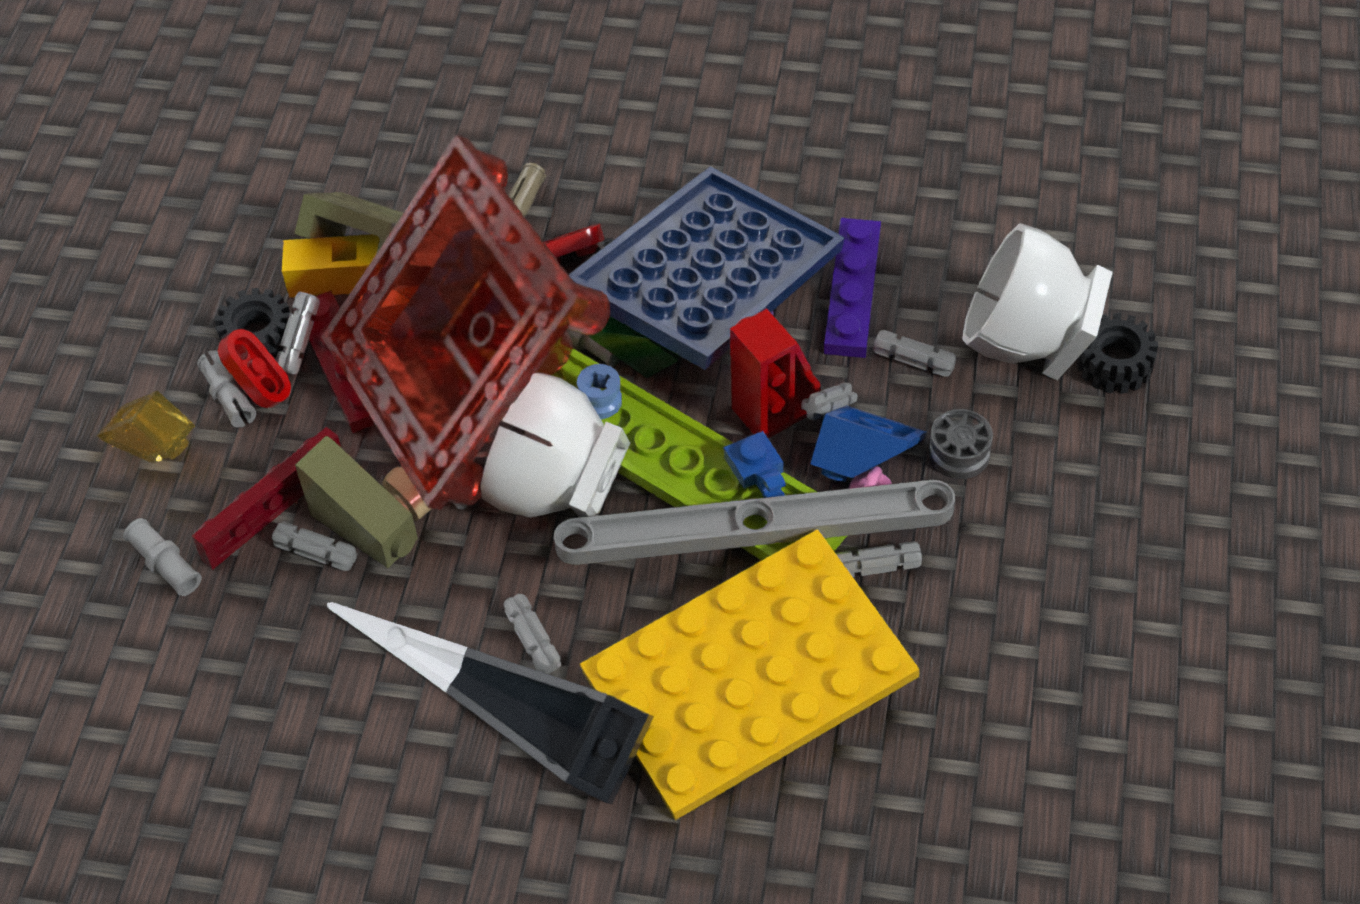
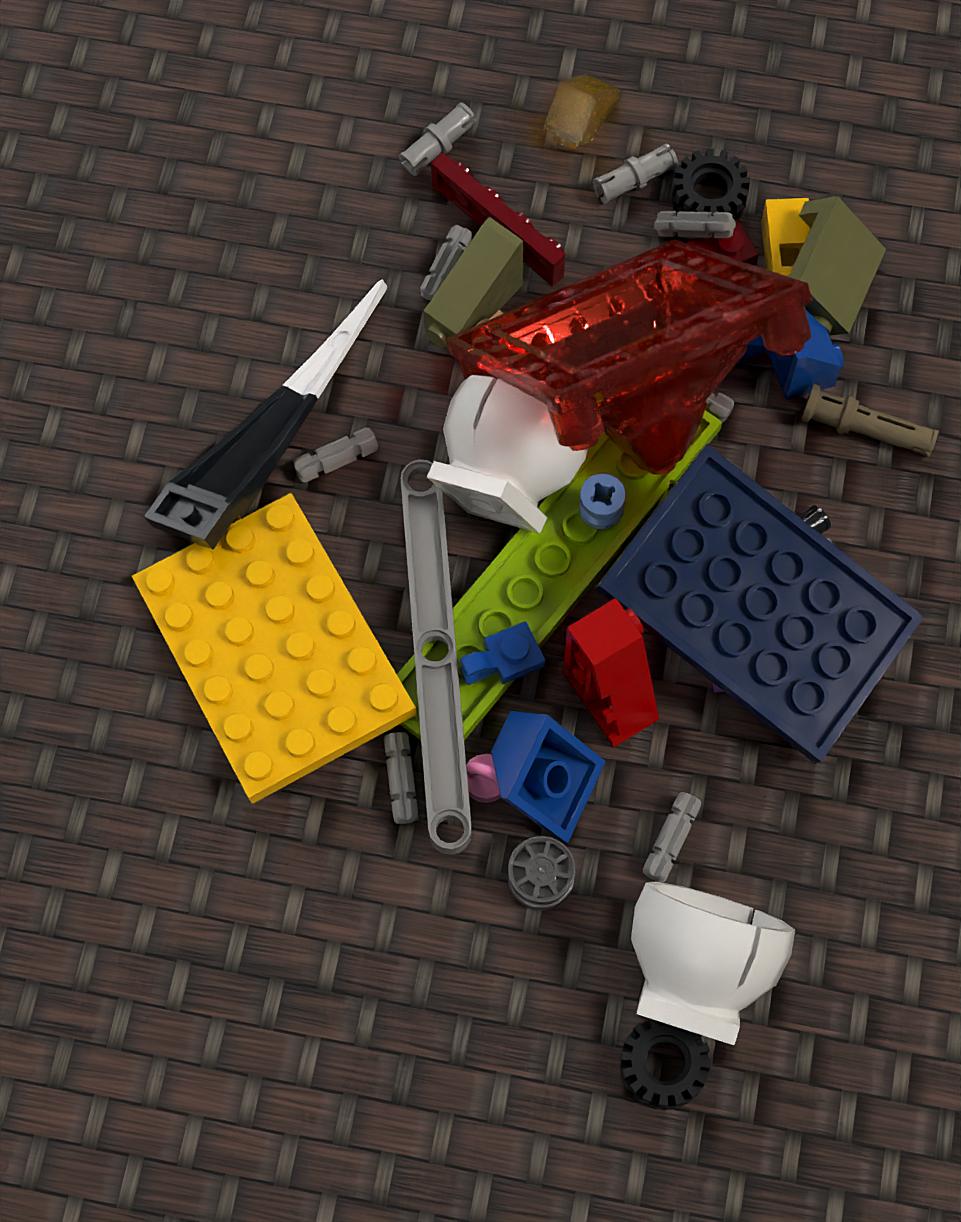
camera: 90 degrees right, 15 degrees up
red plate [218,329,291,408] -> none
red plate [524,224,605,270] -> none
light grey axle [801,383,857,420] -> none
dark purple plate [824,218,881,358] -> none

